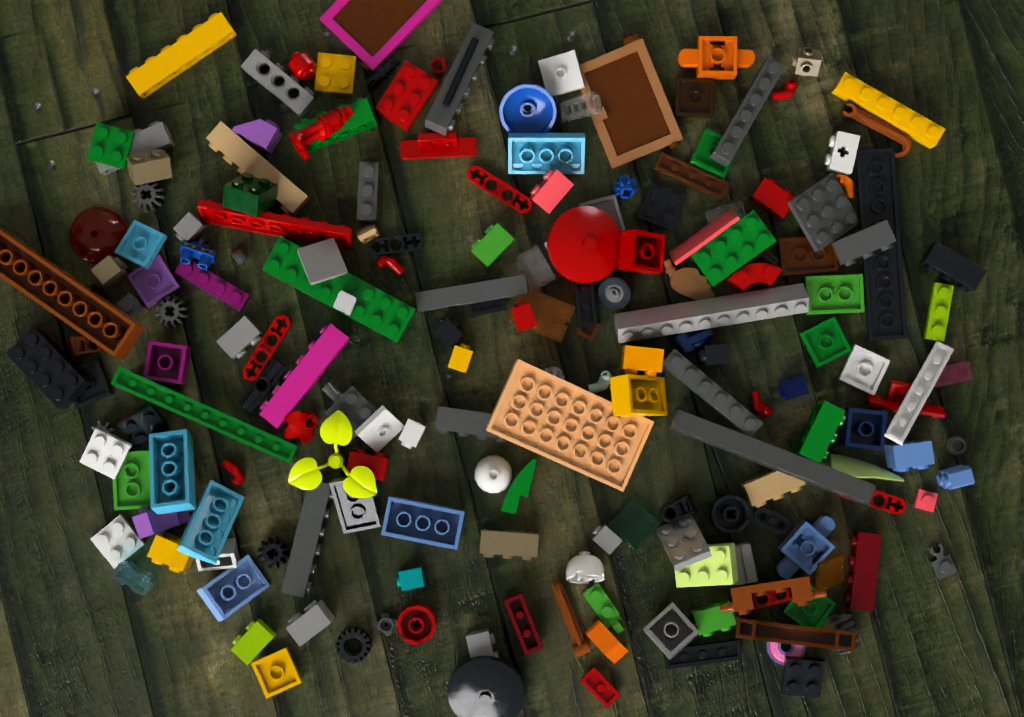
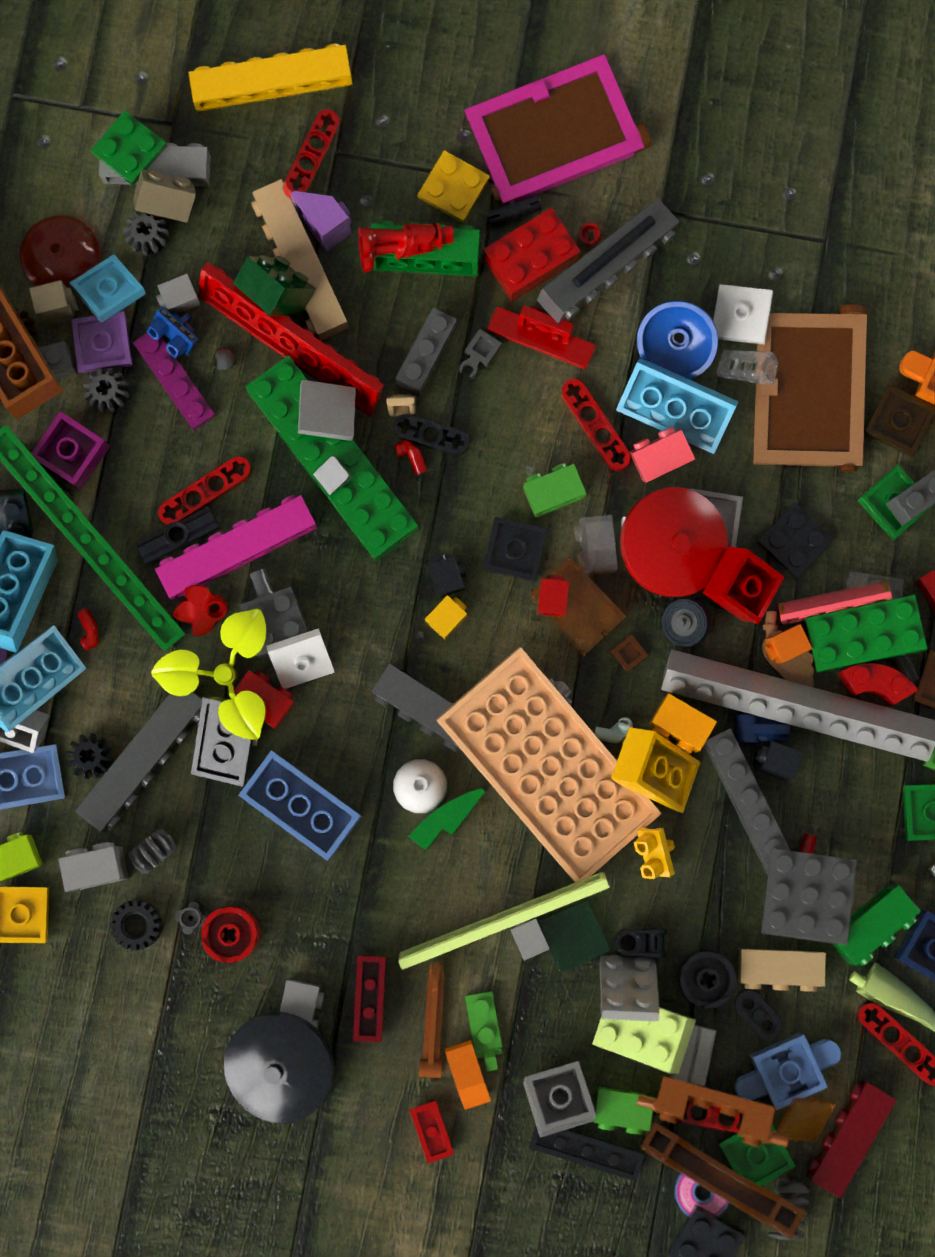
camera: 30 degrees right, 5 degrees down
light grey brick [216,316,263,359] -> none
light grey brick [241,49,316,118] -> none
red head [288,52,317,81] -> none
teal brick [396,566,426,591] -> none
white brick [398,418,427,449] -> none
dark grey tile [415,274,529,312] -> none
dark tan brick [480,529,539,560] -> none
black axle [553,96,564,133] -> none
white cylinder [566,551,605,584] -> none
black plate [573,282,597,328] -> none
blue gear [613,175,637,199] -> none
reddish brown tile [653,151,731,201] -> none
dark grey beam [669,410,876,505] -> none
clear blue brick [777,375,809,400] -> none
none -> dark grey gear [128,829,177,874]
none -> red beam [283,109,340,199]
none -> yellowish green tile [398,872,609,970]
none -> dark grey plate [460,329,502,379]
none -> yellow hips [634,827,675,879]
none -> dark grey plate [761,848,857,945]
none -> orange brick [765,624,812,664]

